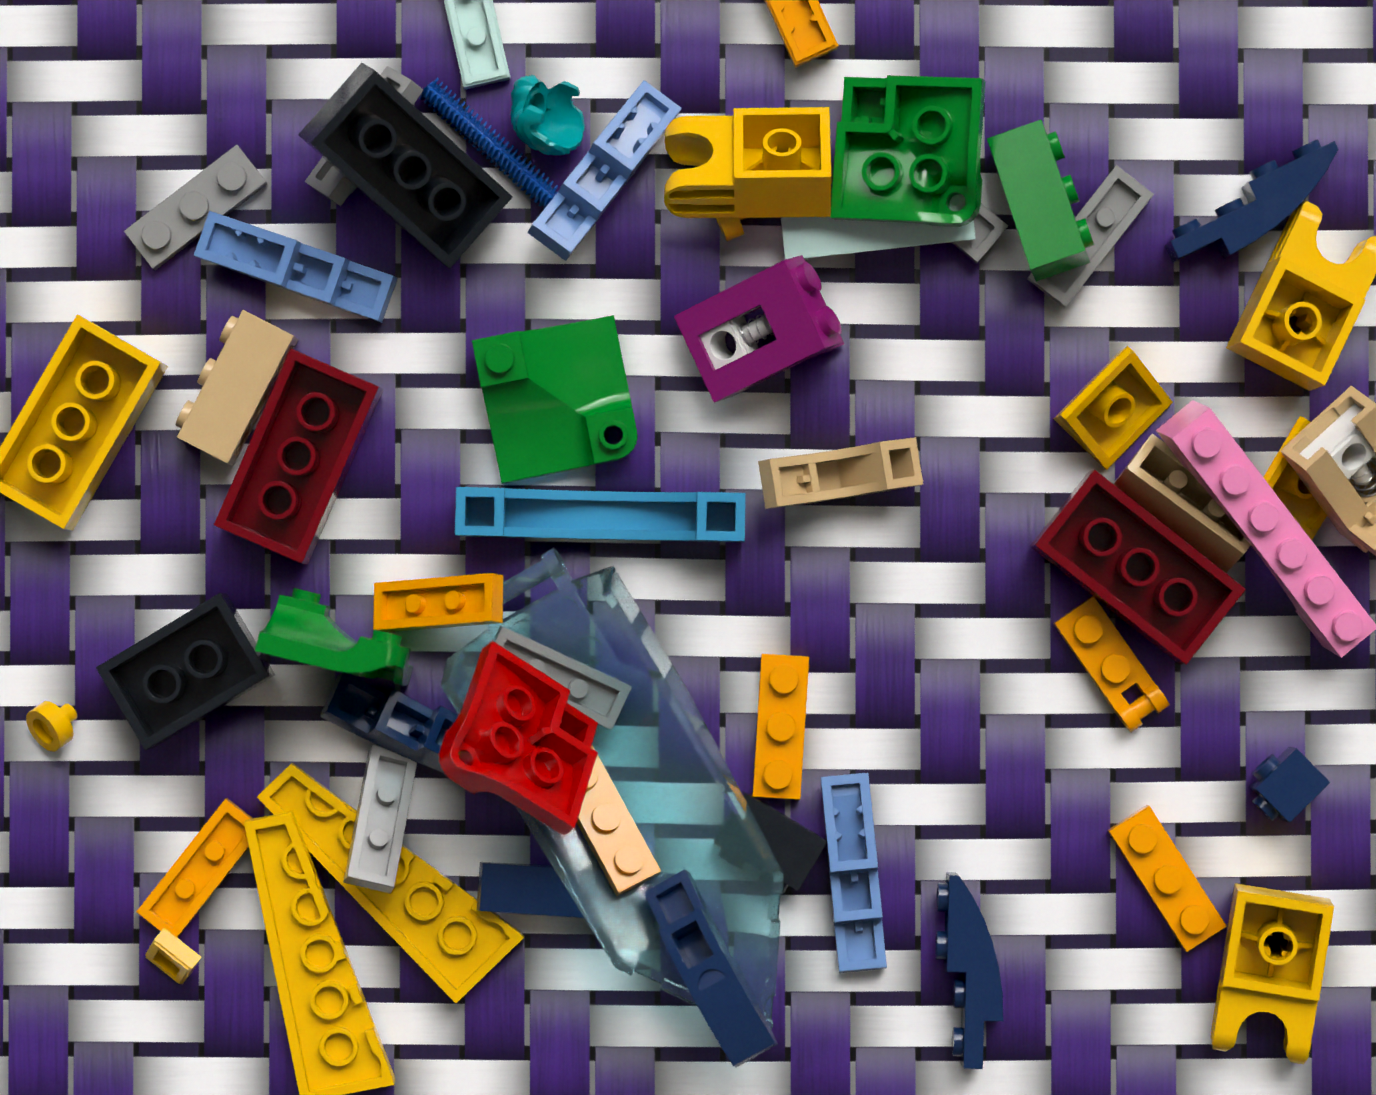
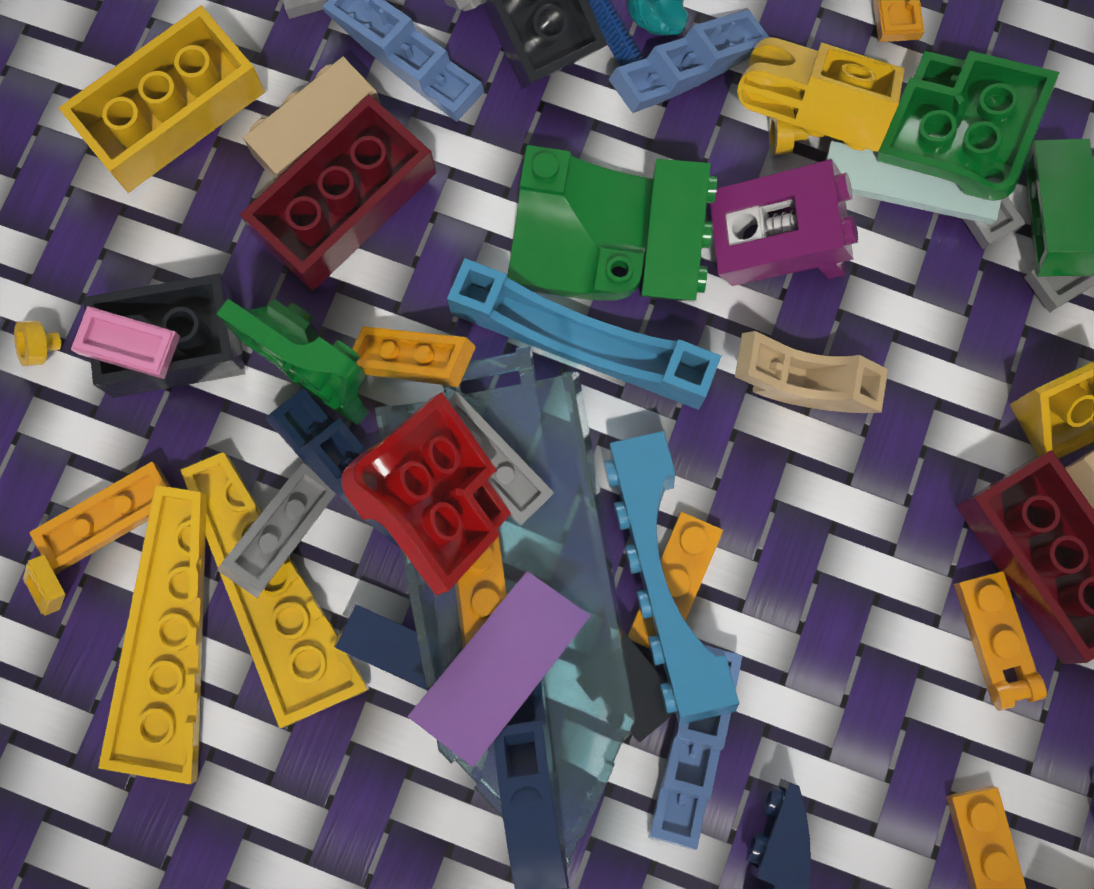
camera: 25 degrees right, 10 degrees down
none -> bright pink tile [71,306,180,379]
none -> medium lavender sticker [407,571,591,767]
none -> dark azure arch [603,431,739,725]
none -> green brick [641,158,717,302]

